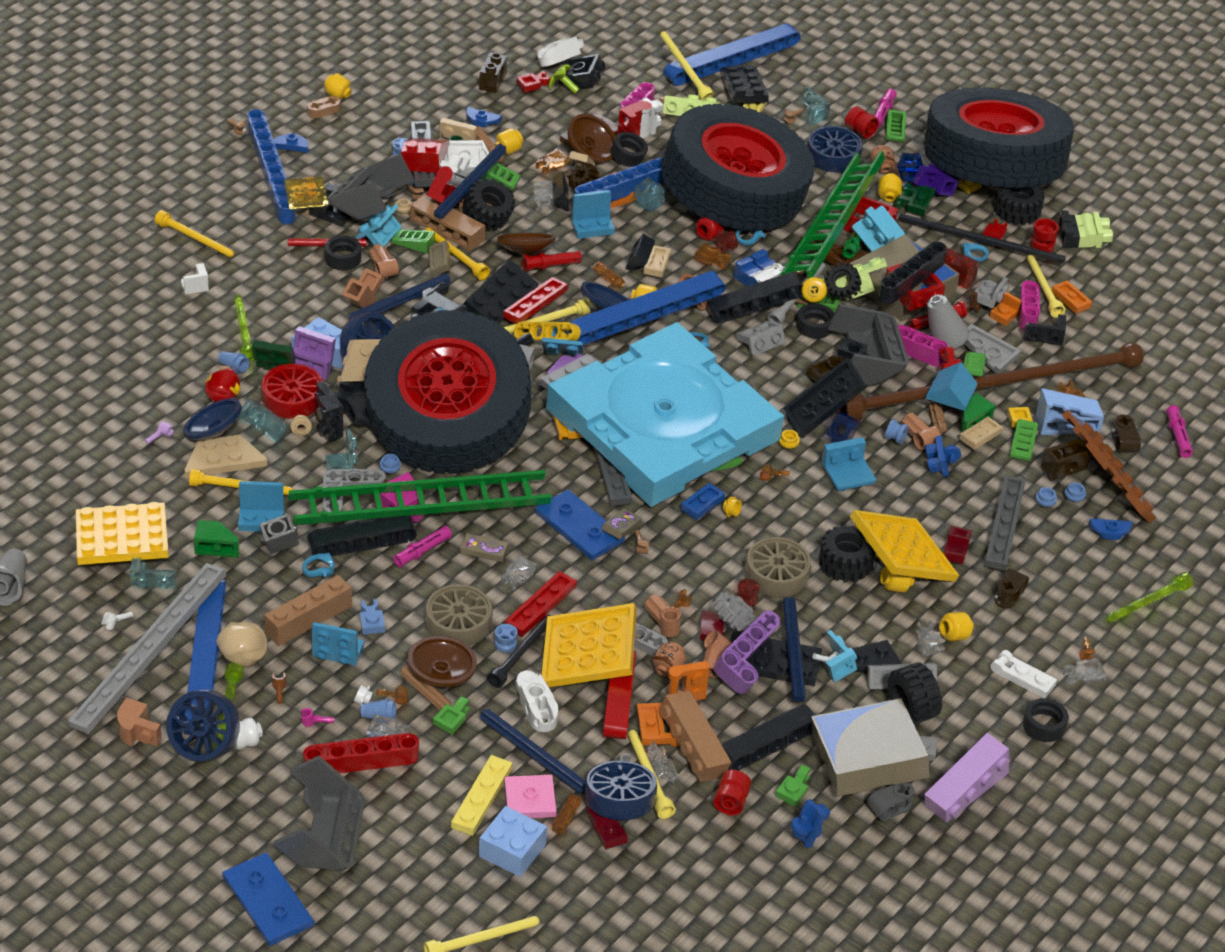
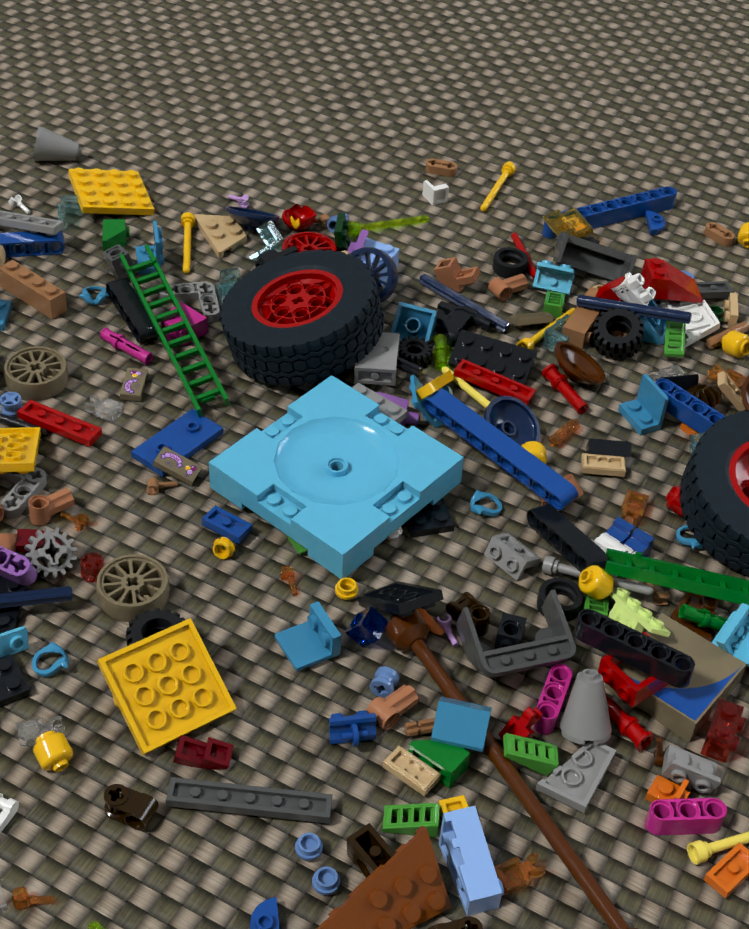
camera: 80 degrees right, 0 degrees up
medium blue plate [360,599,385,635] -> none
clear red wheel [715,231,738,253] -> none
black tyre [824,262,862,301] -> none
black bracket [1023,314,1066,345] -> none
none -> dark azure piece [32,642,70,677]
none -> medium nougat beam [425,158,457,177]
none -> clear light blue bracket [543,314,570,352]

